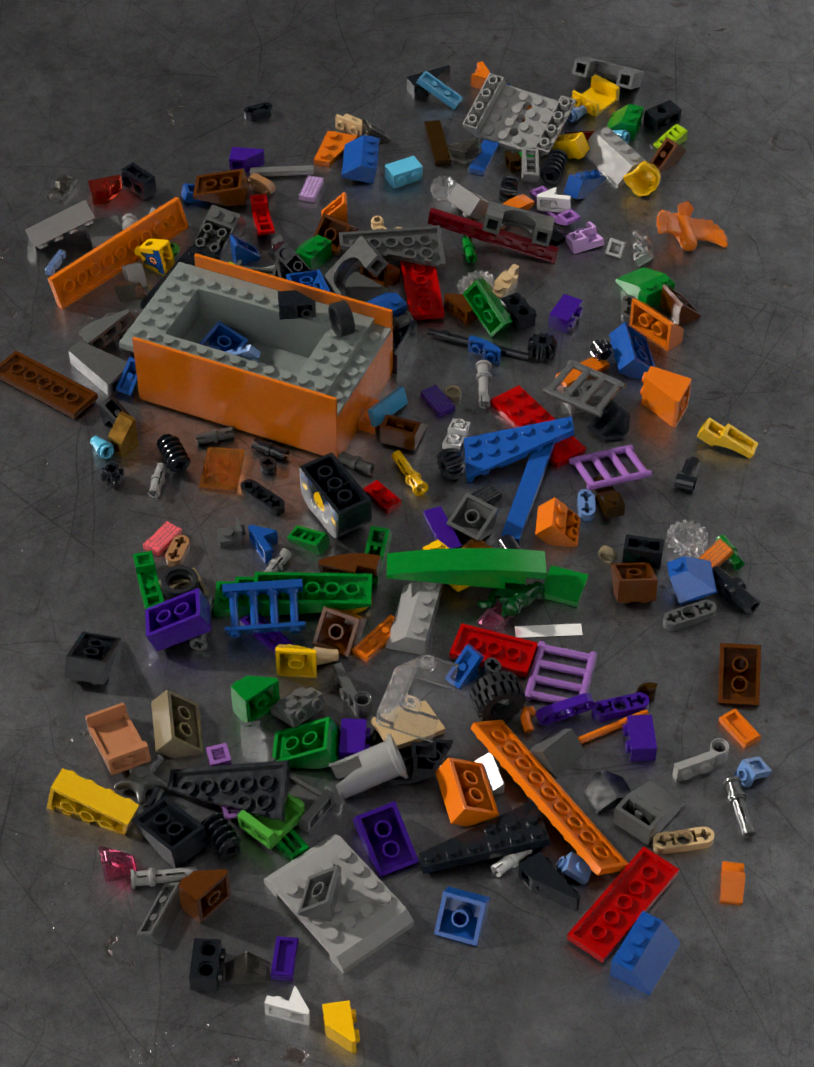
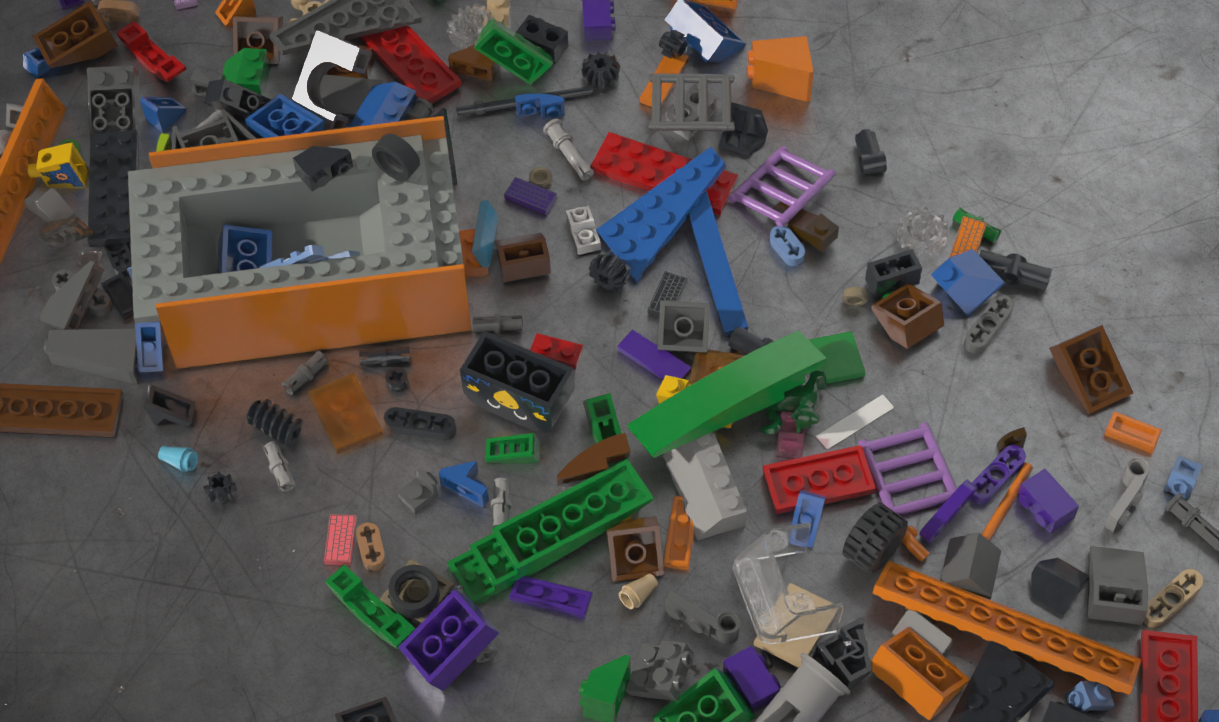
camera: 30 degrees left, 10 degrees up
pearl gold slope [108,411,139,457] -> none
blue fence [222,579,305,638] -> none
yellow slope [275,644,317,678] -> none
yellow pin [391,450,429,496] -> none
black bush [477,657,501,679] -> none
orange slope [535,497,580,547] -> none
yellow slope [697,417,759,459] -> none

